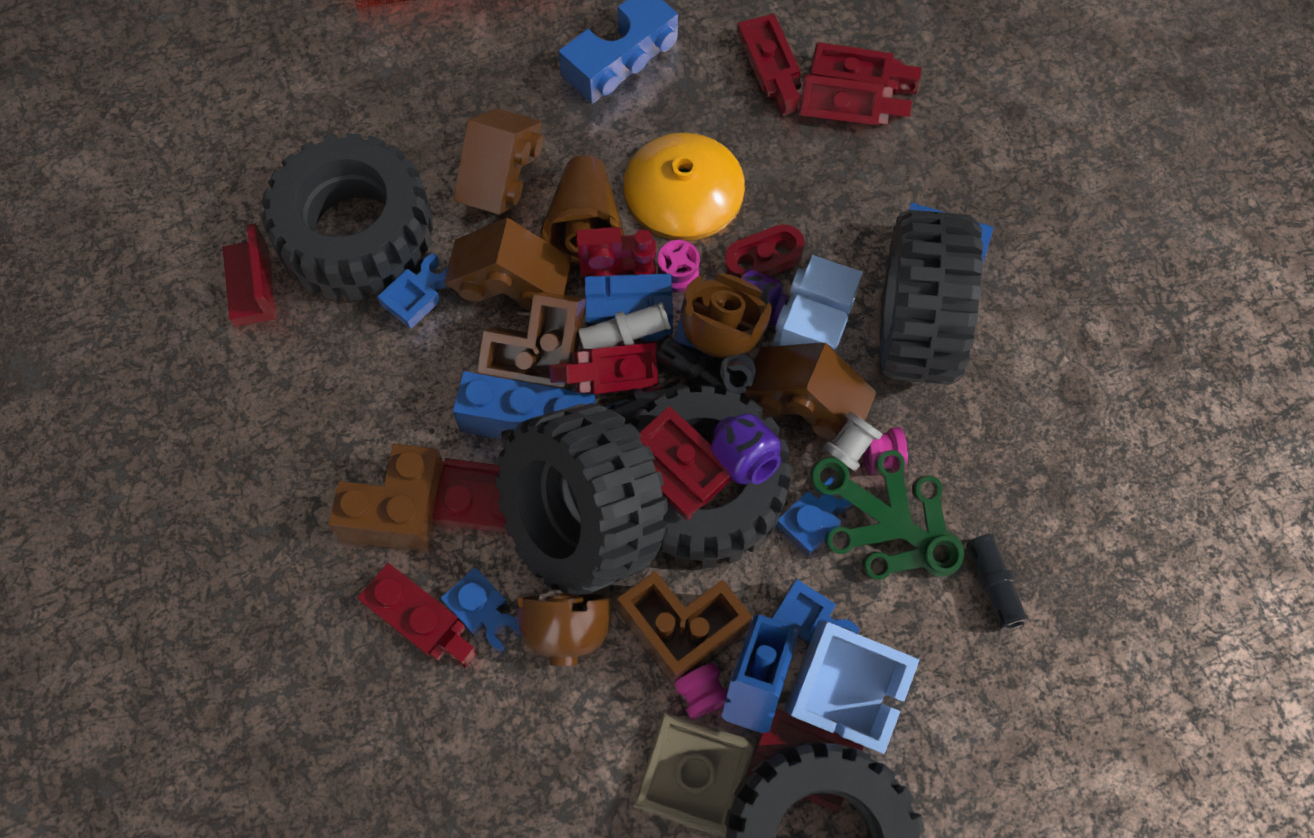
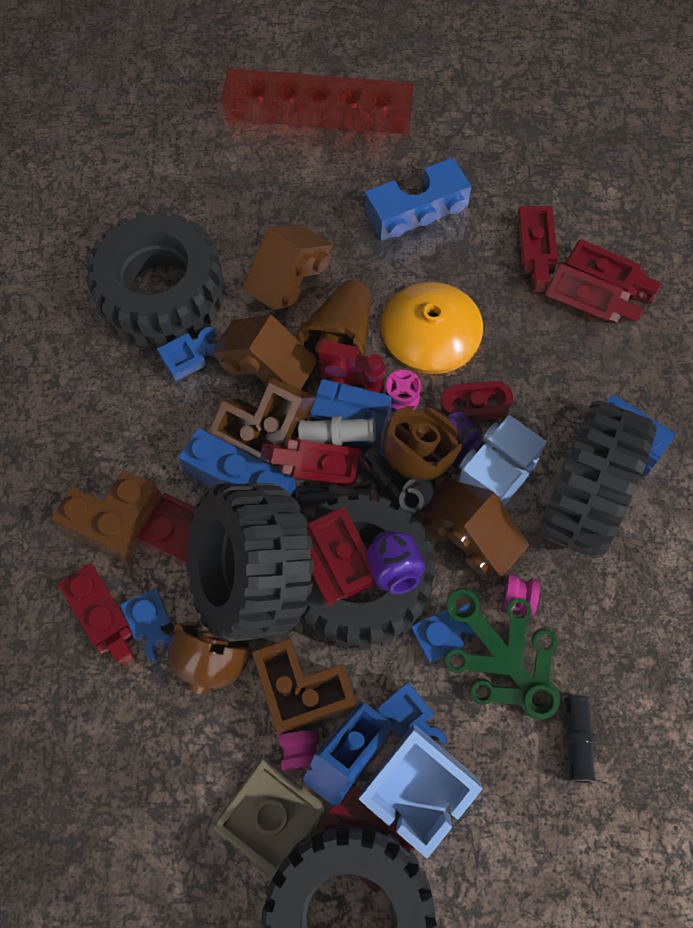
camera: 20 degrees right, 0 degrees up
dark red panel [222,223,277,327] -> none
light grey bush [823,411,883,471] -> none

